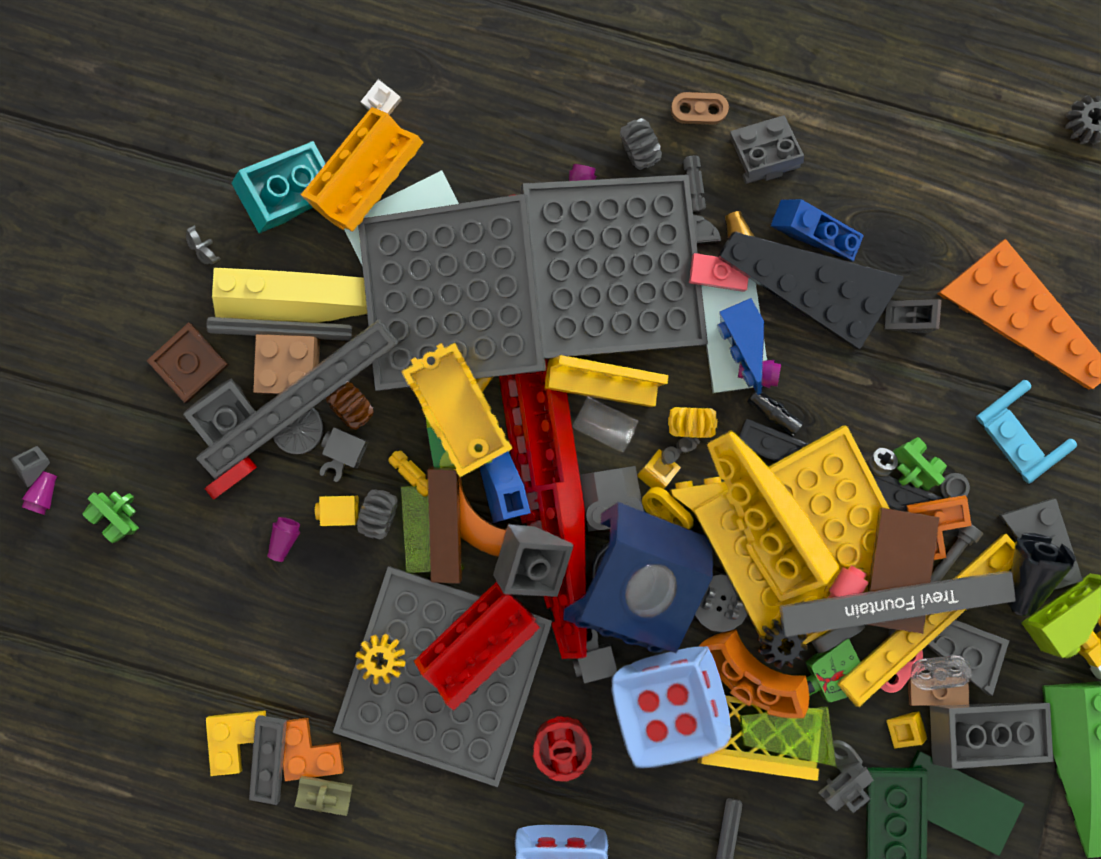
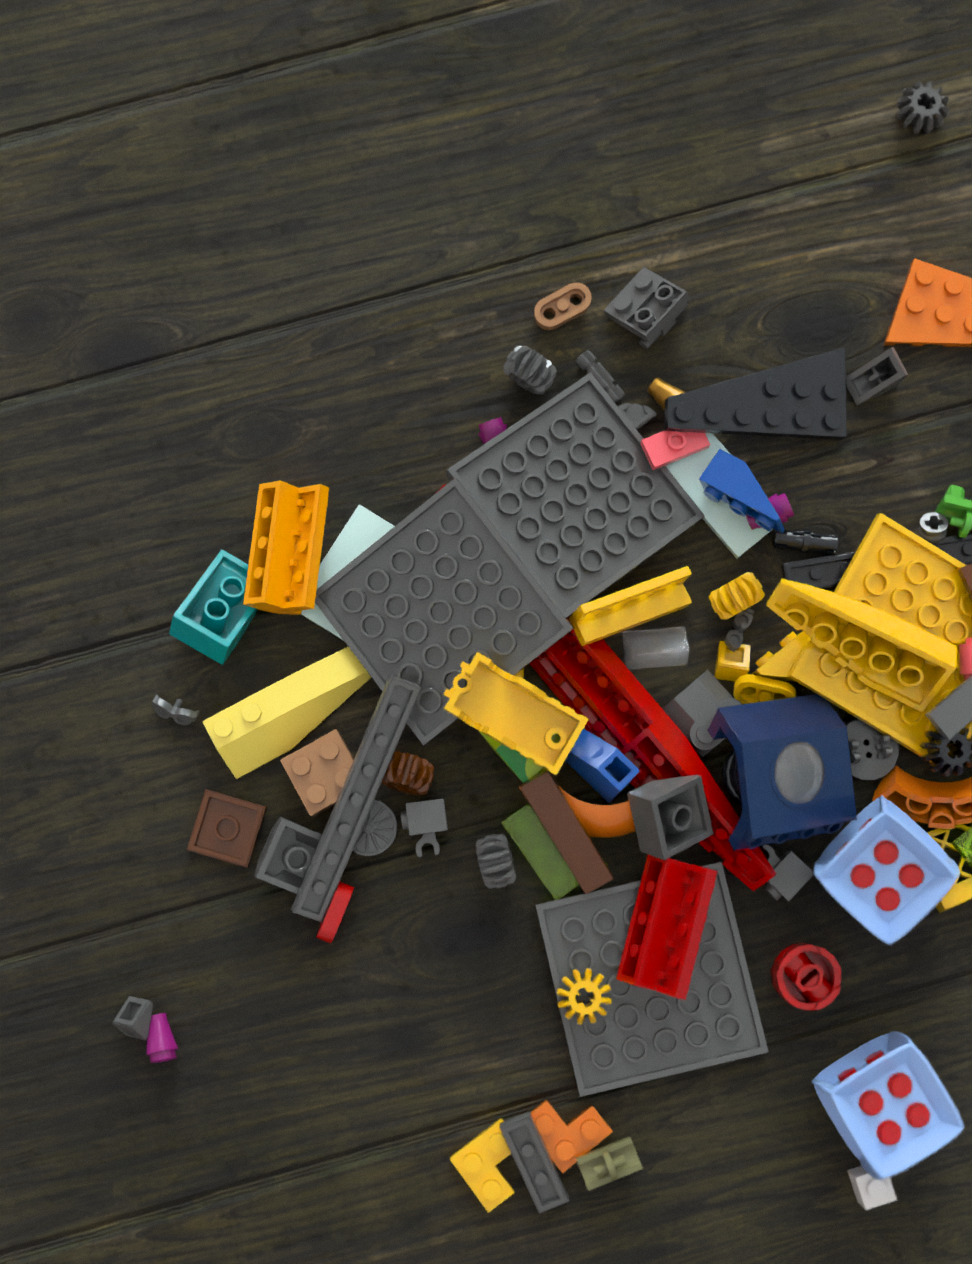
camera: 25 degrees left, 5 degrees down
bright green hips [83,491,139,543] -> none
dark grey axle [207,317,352,341] -> none
magenta cone [267,517,300,562] -> none
yellow brick [315,496,359,526] -> none
white tile [361,80,401,115] -> none
yellow axle [389,451,428,497] -> none
blue slope [771,199,864,261] -> none

